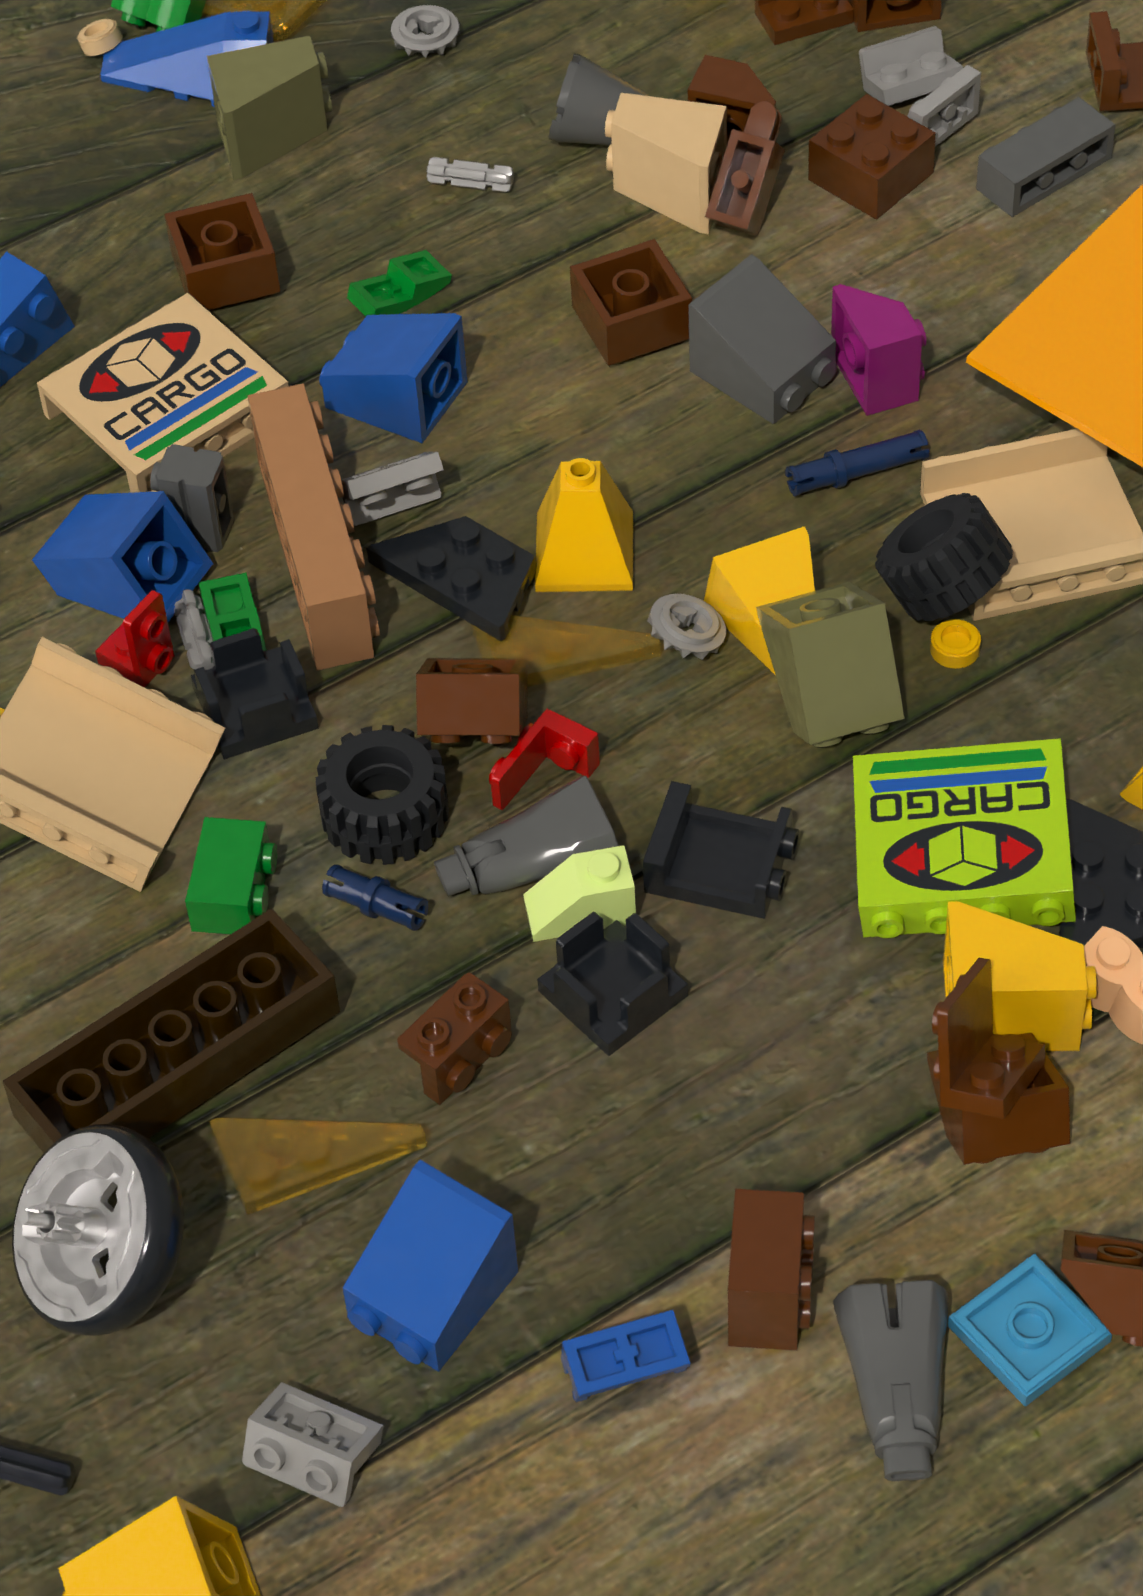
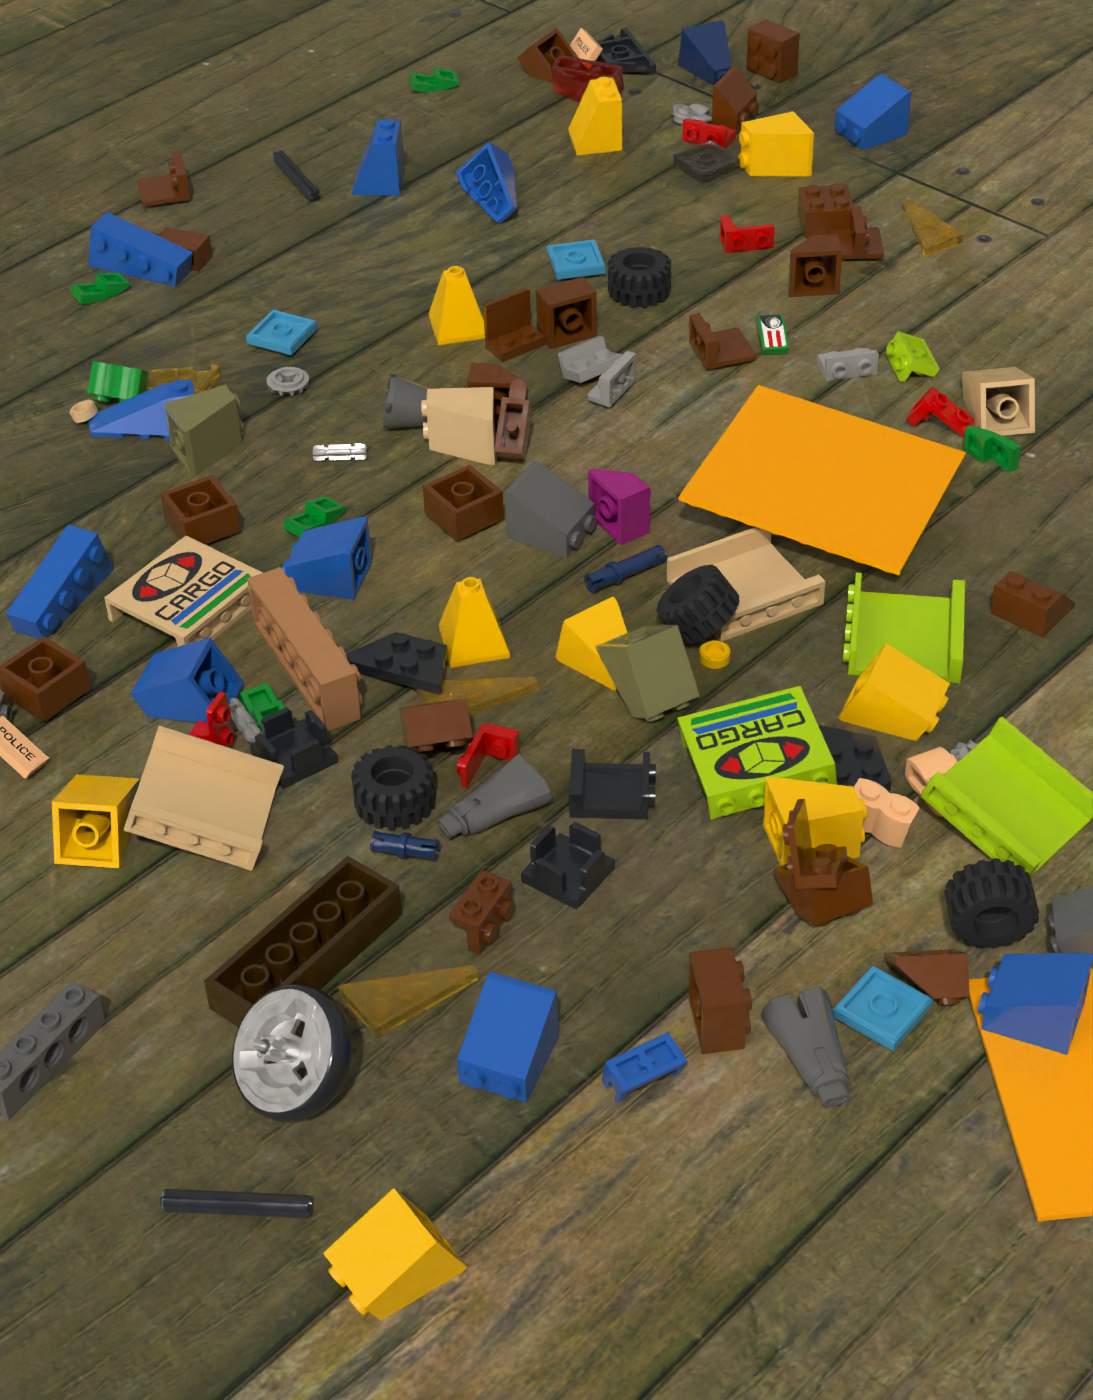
camera: 15 degrees left, 10 degrees down
dark grey brick [150,444,234,552] -> none
green brick [185,817,277,934] -> none
light grey bracket [242,1382,384,1507] -> none
light grey bracket [341,452,444,526] -> none
yellowish green slope [523,845,636,942] -> none
light grey gear [647,594,726,660] -> none
reddish brown brick [808,94,936,220] -> none
dark grey brick [976,97,1115,217] -> none

